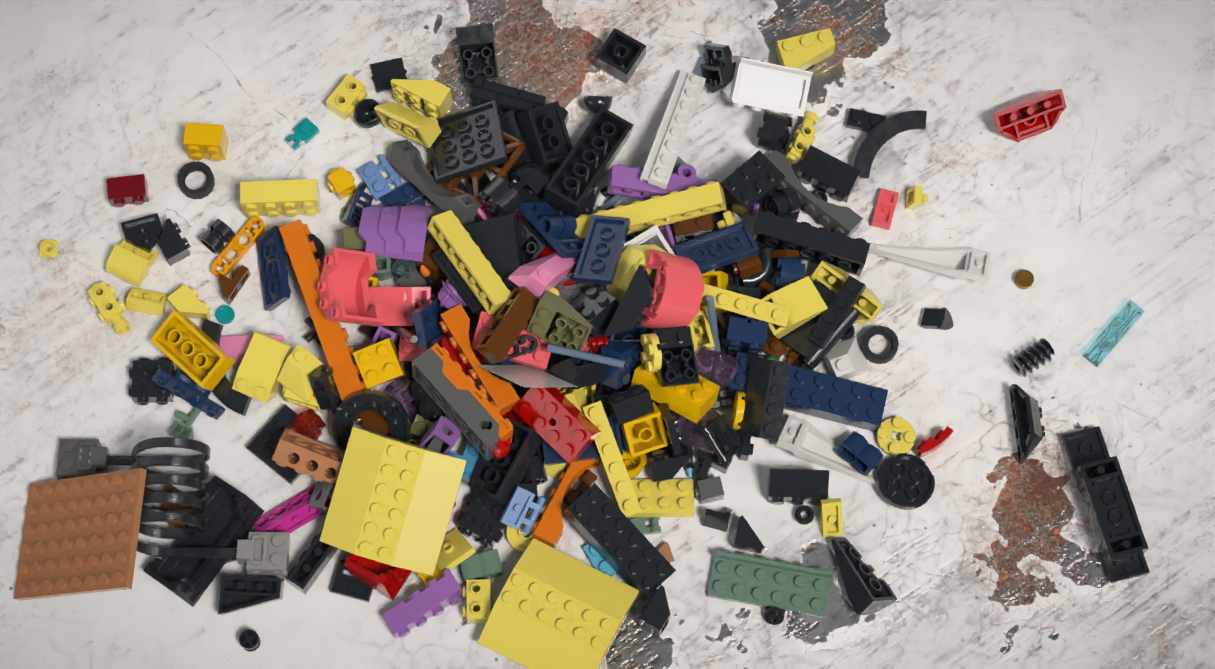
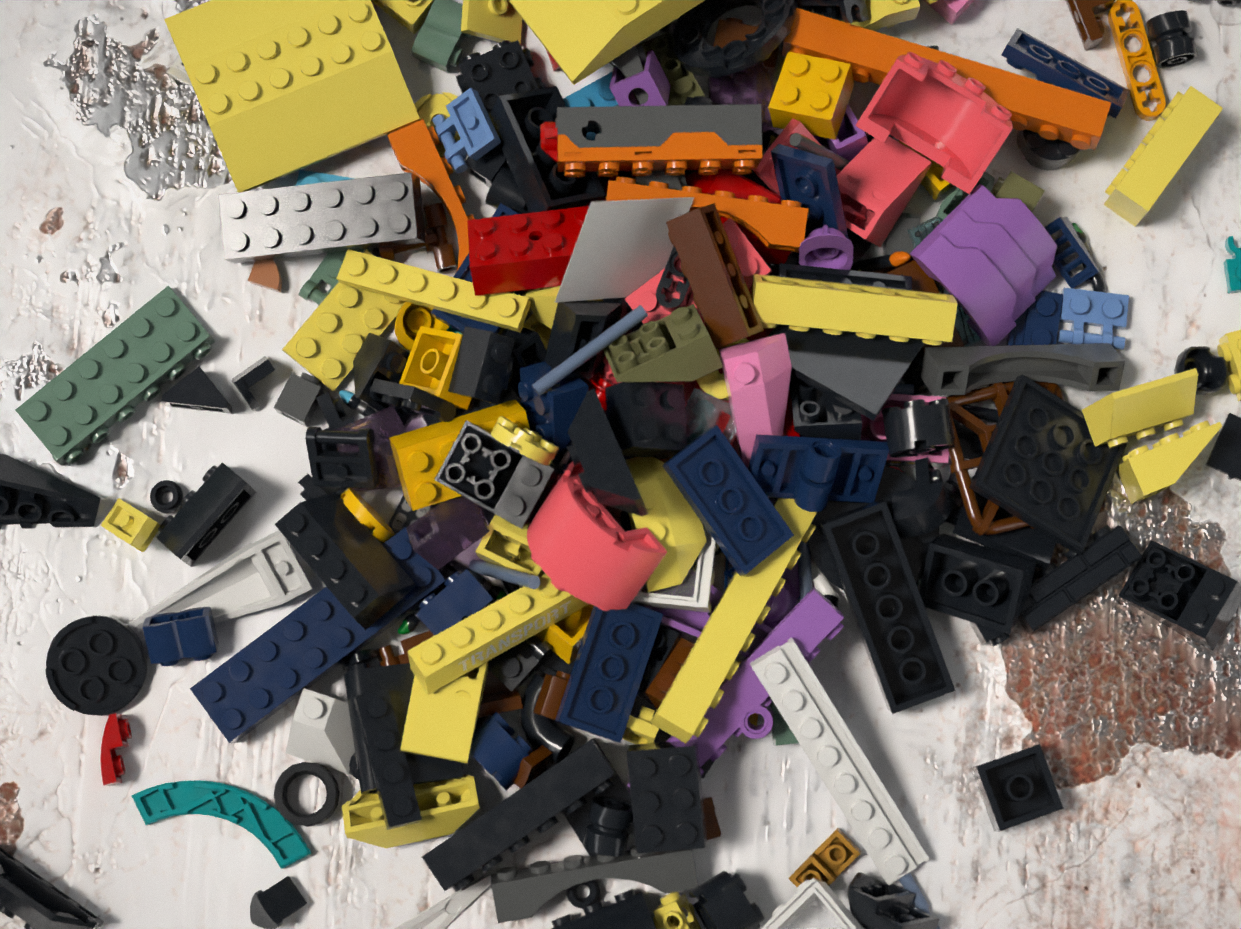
camera: 130 degrees right, 10 degrees up
yellow brick [327,167,356,201] -> none
black hair [583,96,612,114] -> none
black slope [638,585,670,639] -> none
black plate [764,607,785,625] -> none
light yellow plate [876,417,916,455] -> none
none -> teal tile [131,780,312,869]
none -> pearl gold slope [788,828,862,903]

